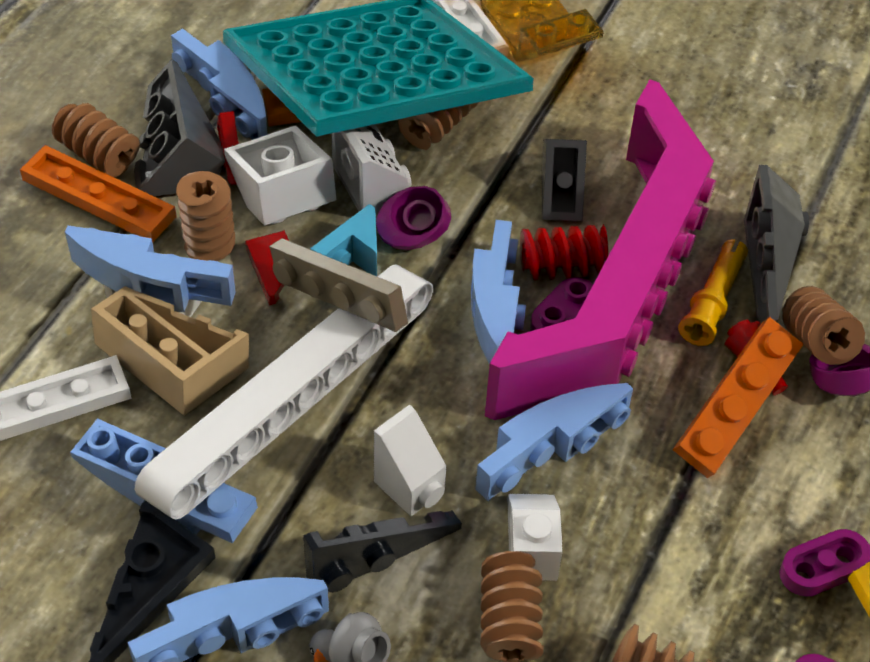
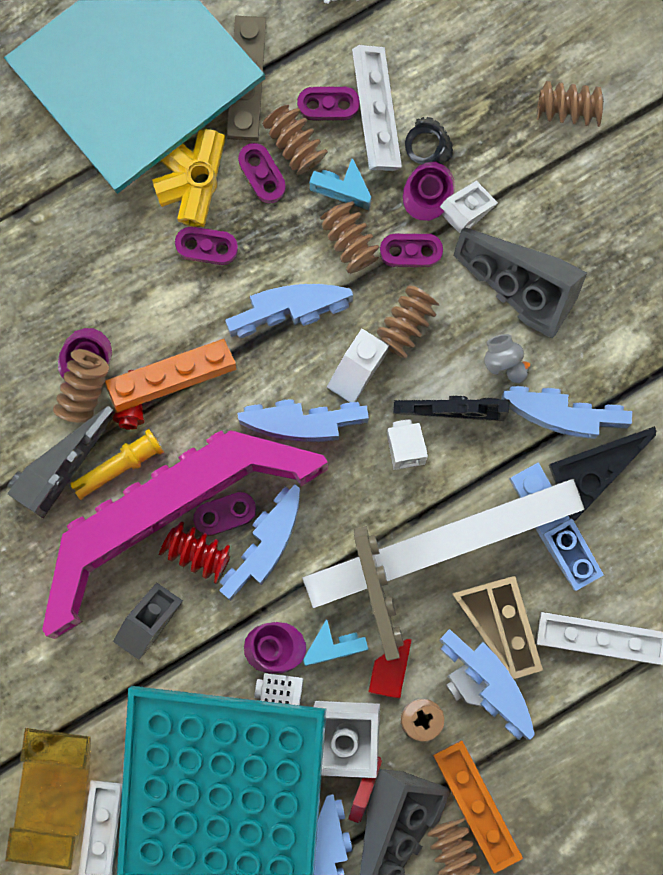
camera: 145 degrees left, 30 degrees up
none -> light blue slope [225,284,353,338]

